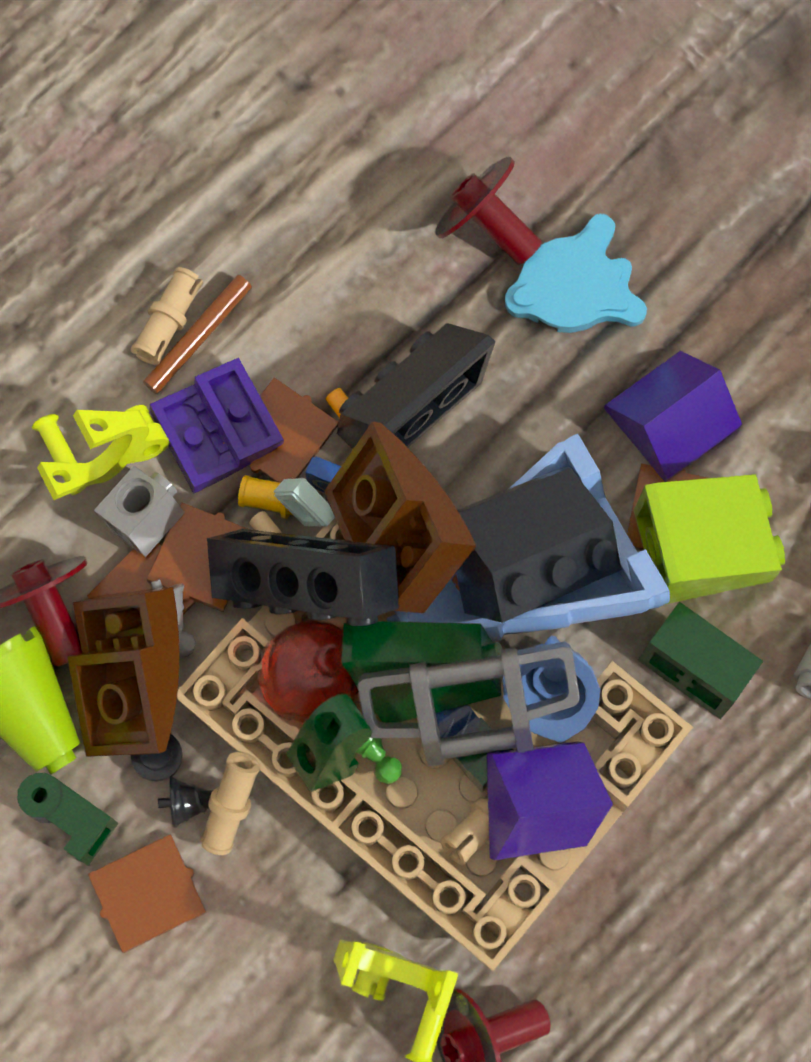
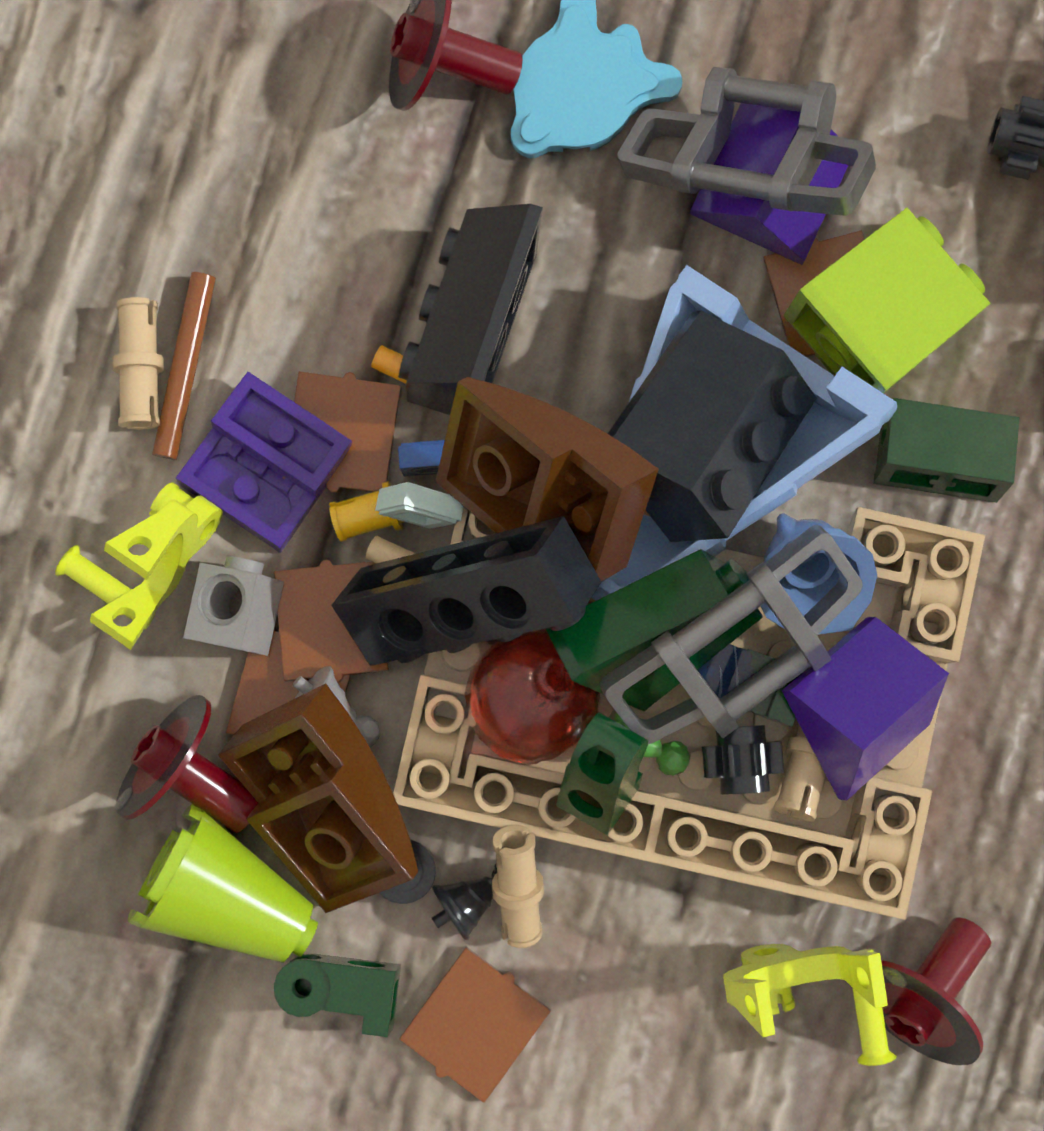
camera: 25 degrees left, 10 degrees up
none -> flat silver bar [617,67,876,216]
none -> black gear [702,725,784,795]

